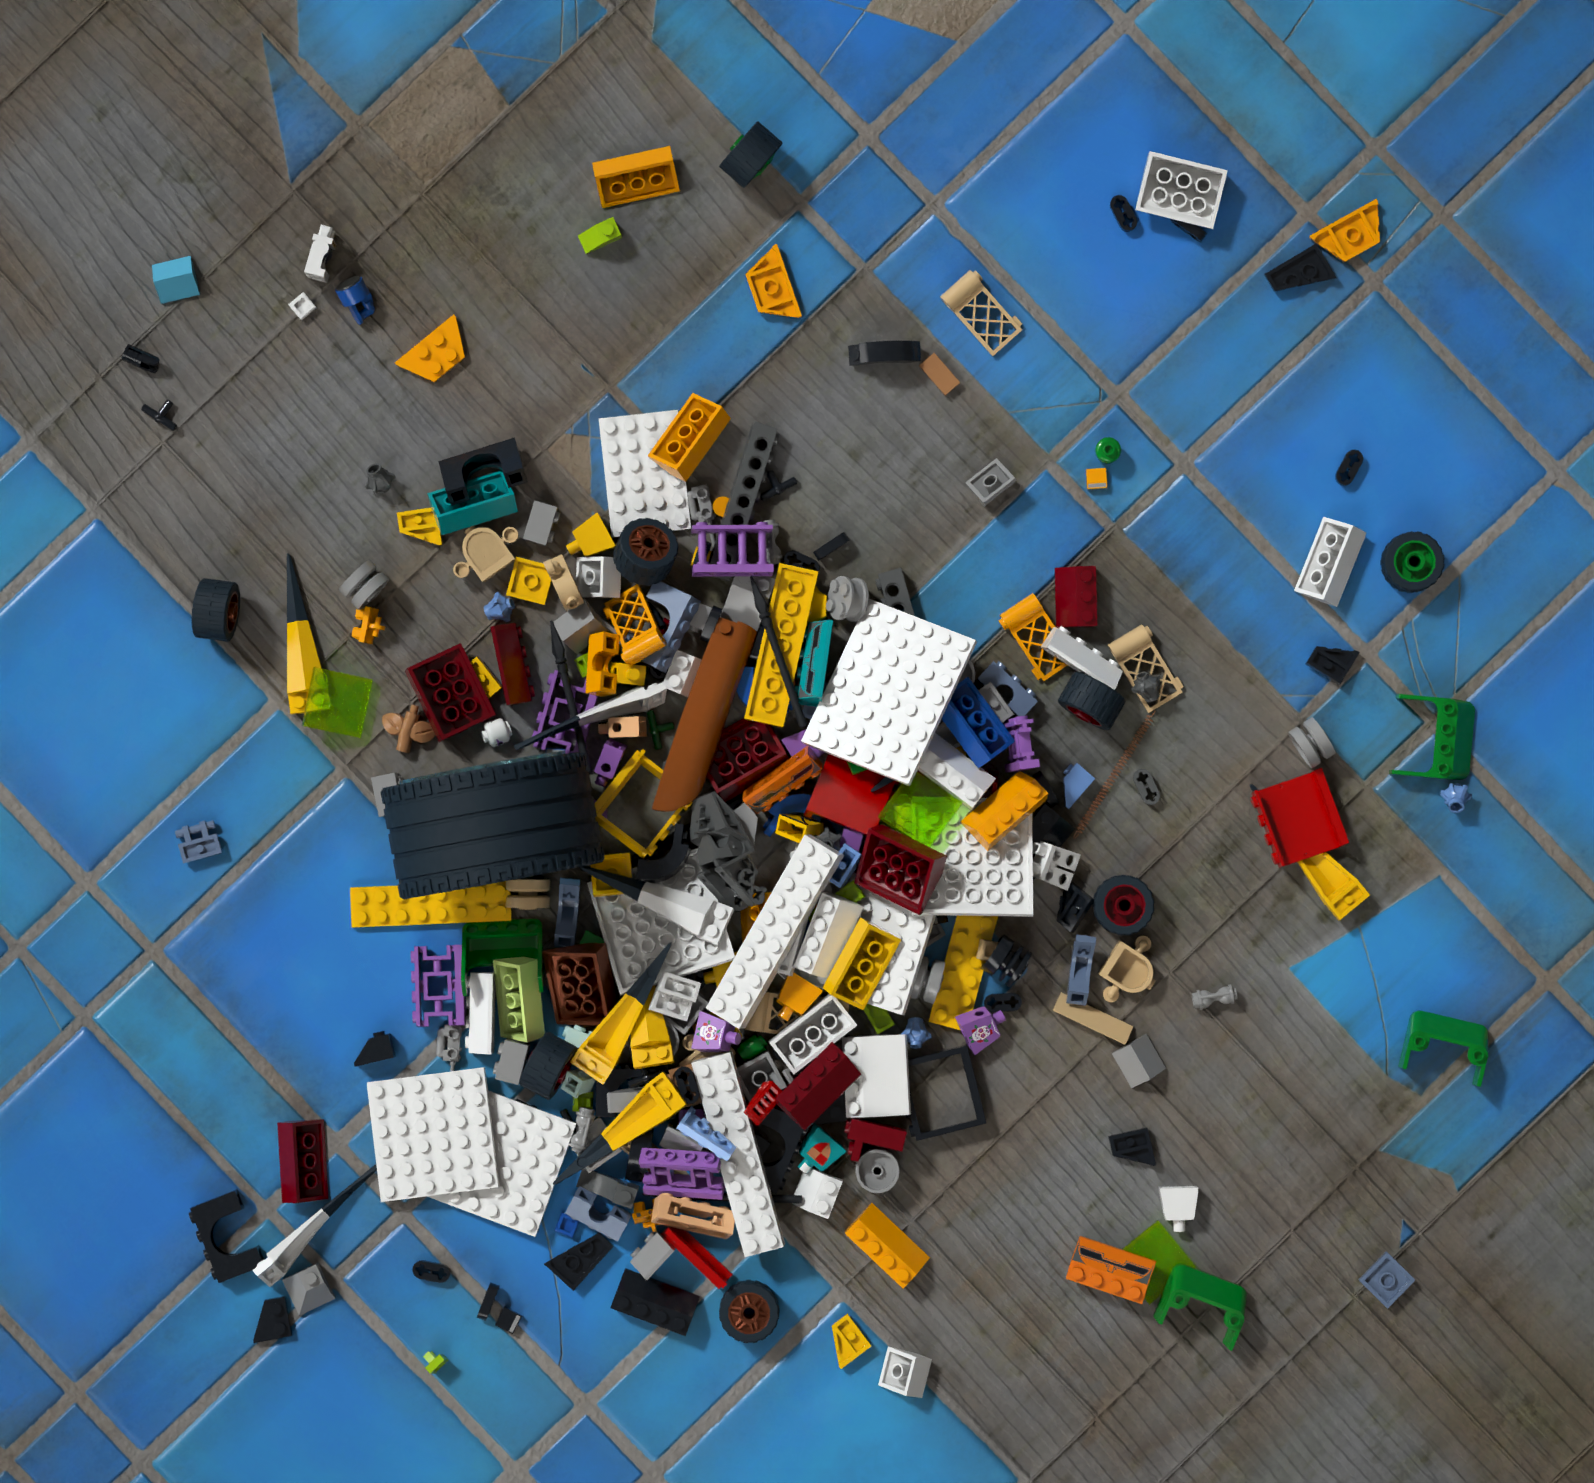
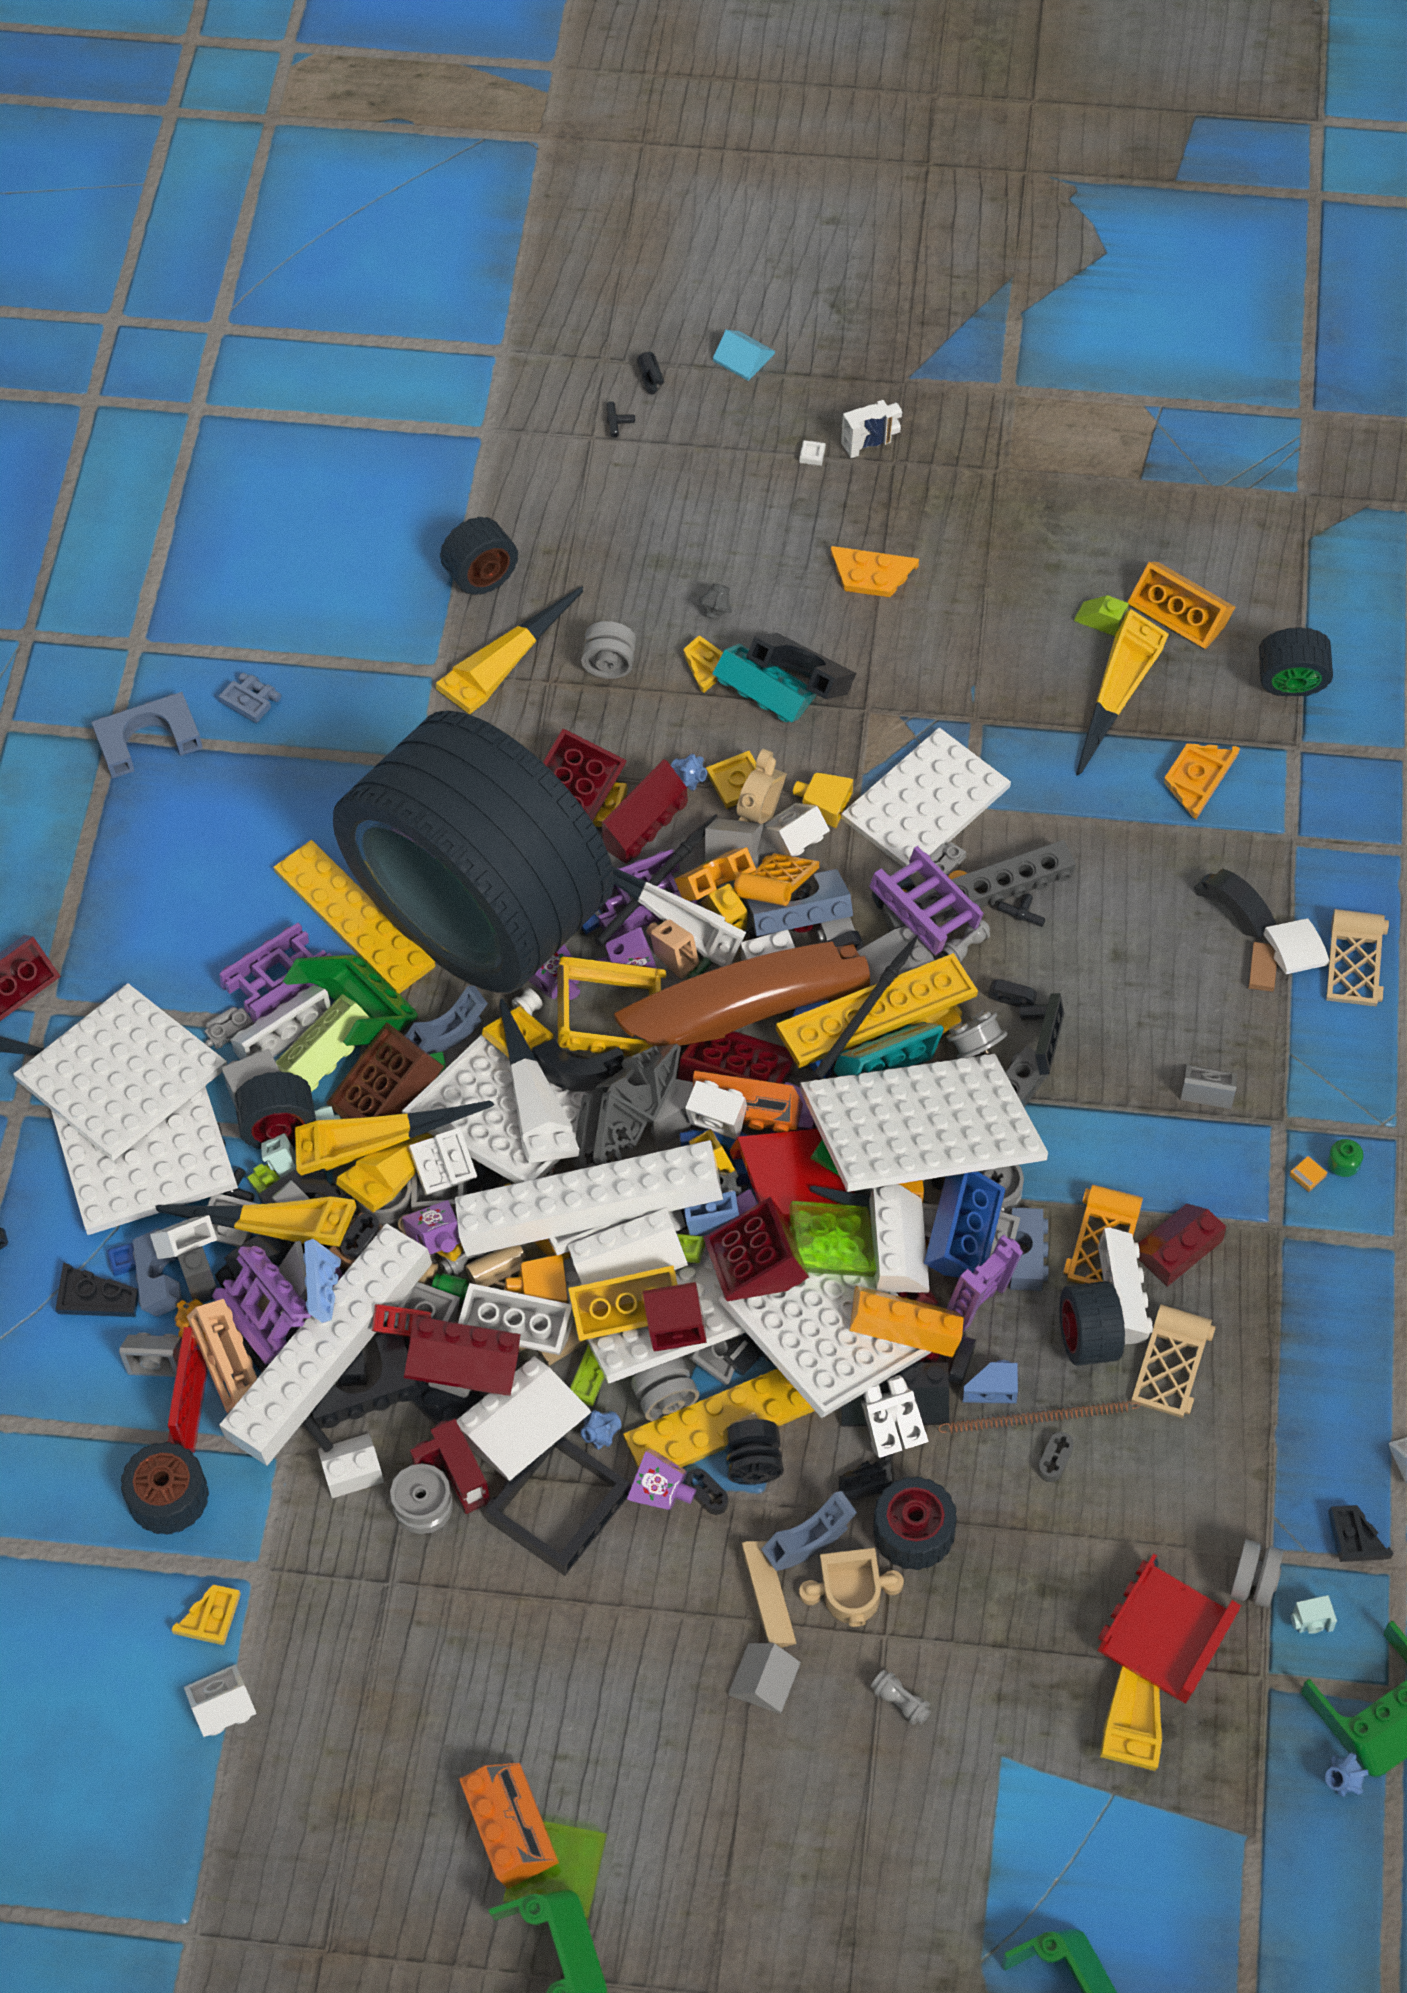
camera: 50 degrees right, 30 degrees down
clear neon green plate [302,667,373,738] -> none
blue piece [335,276,375,325] -> none
light orange hips [351,606,386,645] -> none
black slope [354,1031,396,1067] -> none
tan piece [453,526,519,583] -> none
tan wheel [506,879,550,910] -> none
light grey brick [523,500,561,546] -> none
light grey piece [568,1107,596,1153] -> none
black slope [610,1268,700,1336] -> none
black wheel [613,518,679,586] -> none
light orange slope [648,393,731,482] -> none
black beam [784,550,820,573] -> none
teal torso [797,1123,846,1174] -> none
light orange slope [844,1203,930,1289] -> none
black wing [1108,1127,1156,1166] -> none
dark grey rock [1131,671,1161,702] -> none
white torso [1159,1186,1198,1232] -> none
none -> sand blue arch [91,692,203,779]
none -> white brick [150,1215,217,1259]
none -> dark red slope [643,1282,707,1352]
none -> white slope [685,1080,747,1139]
none -> black piece [1020,993,1065,1075]
none -> yellow plate [1076,609,1169,776]
none -> white slope [1263,918,1330,974]
none -> light aqua brick [1291,1595,1337,1634]

